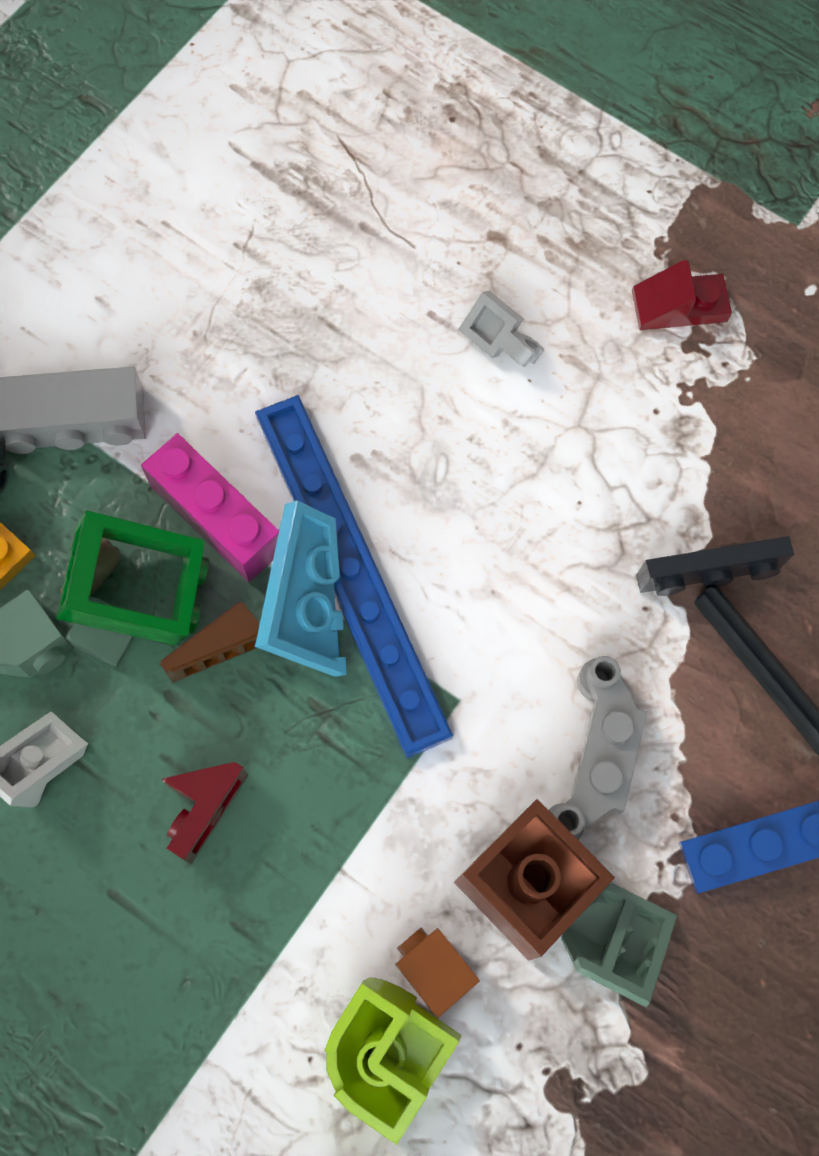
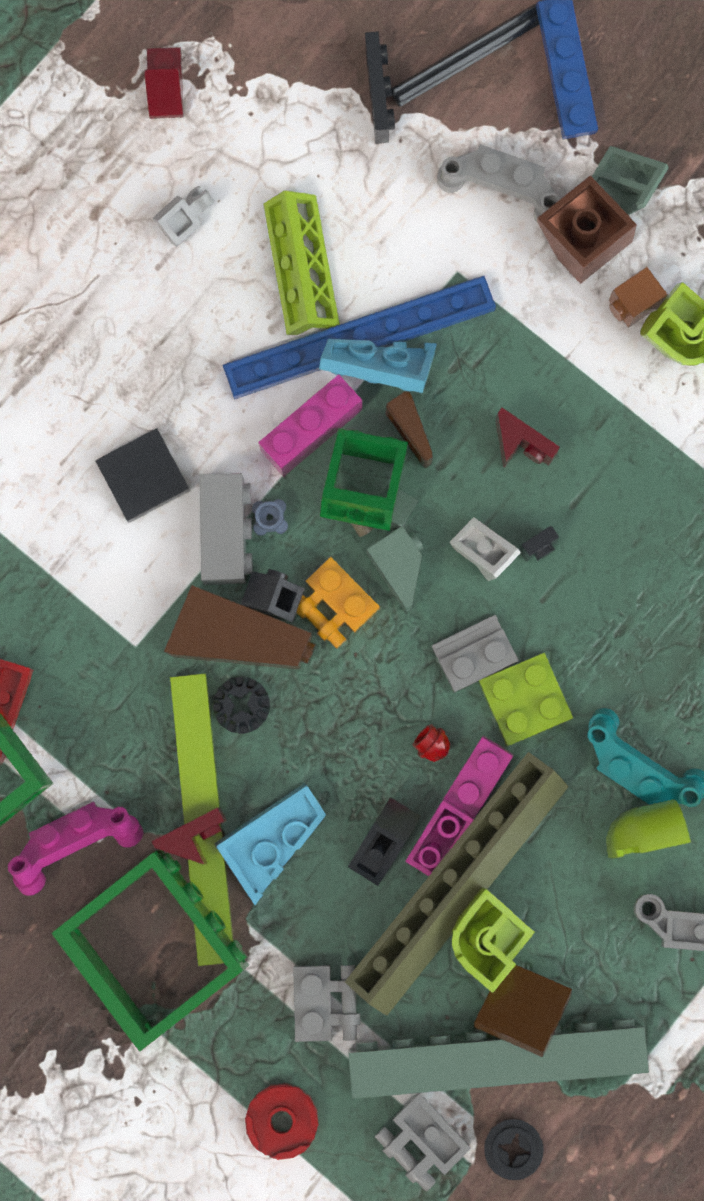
camera: 75 degrees left, 10 degrees up
none -> black tile [95,428,190,523]
none -> sand blue plate [252,499,288,536]
none -> lime fence [263,190,340,335]
none -> black plate [519,526,559,562]

